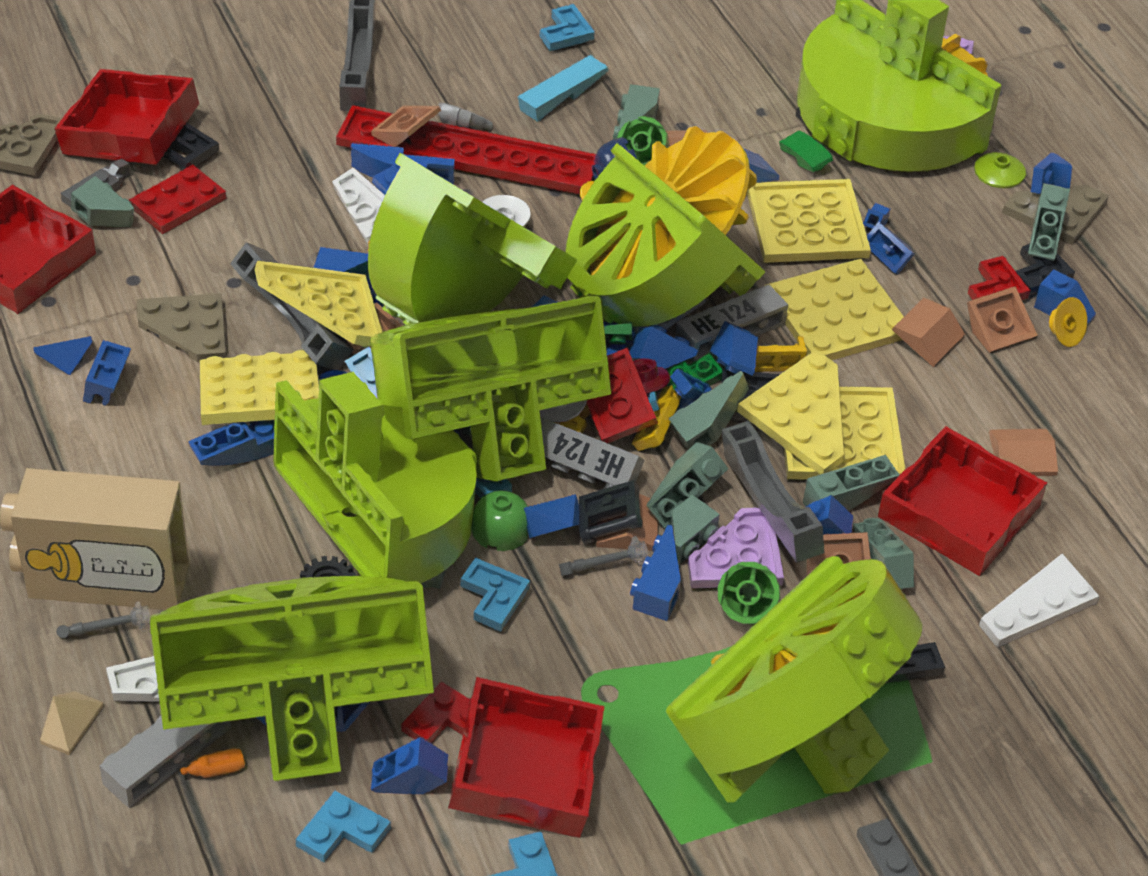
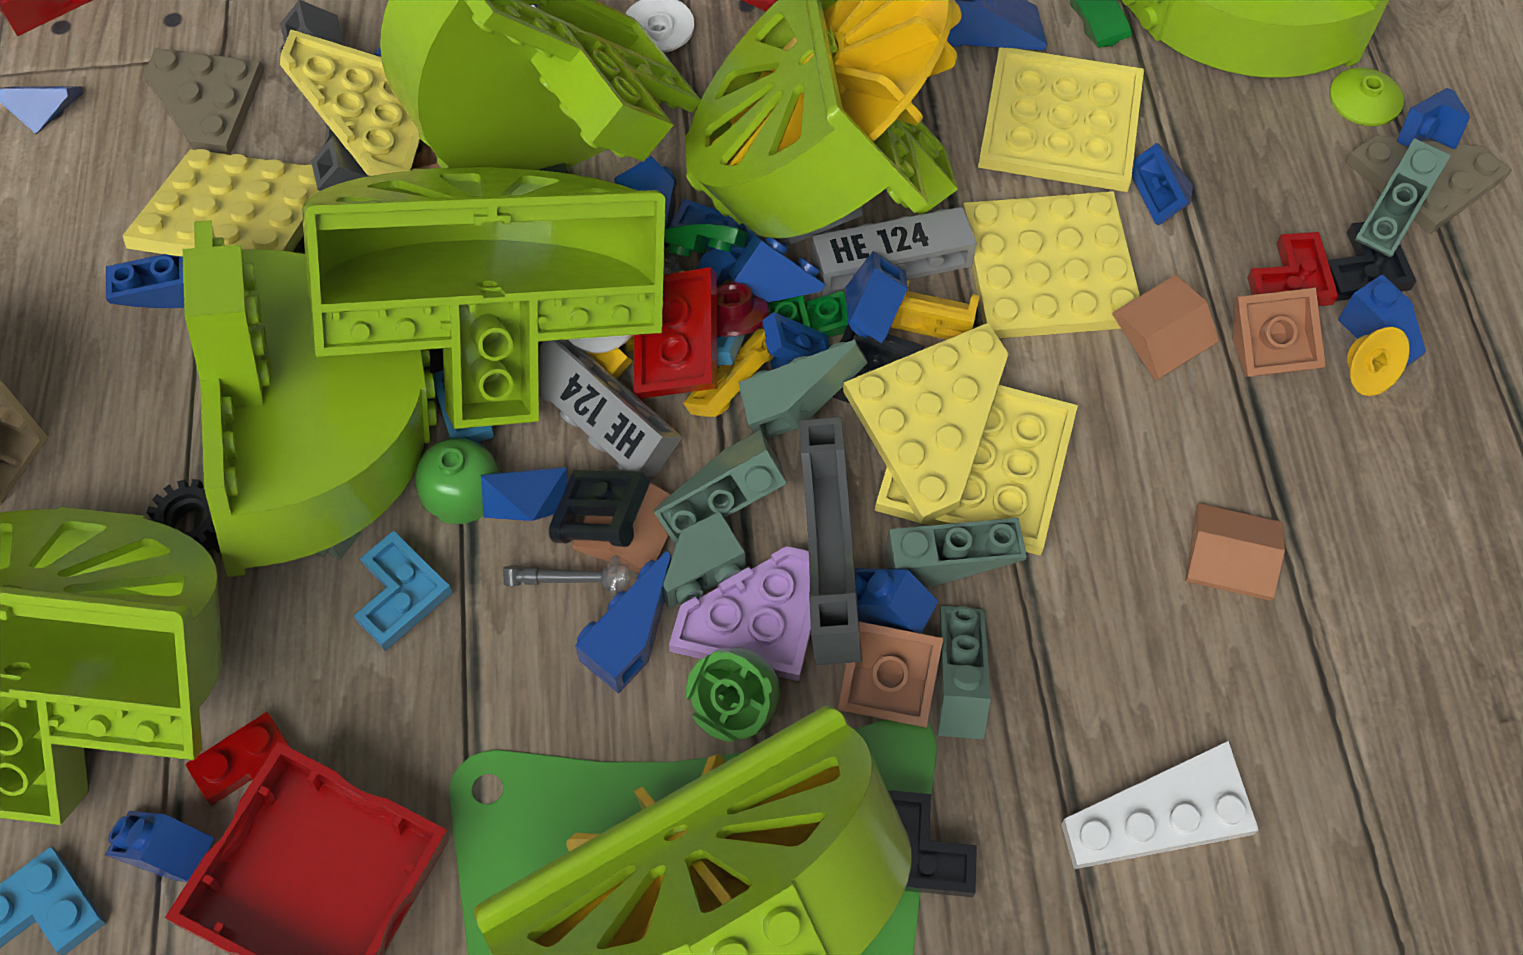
camera: 20 degrees right, 15 degrees up
blue hinge [83,340,131,406] -> none
blue piece [863,203,890,229] -> none
red tile [878,426,1047,576] -> none

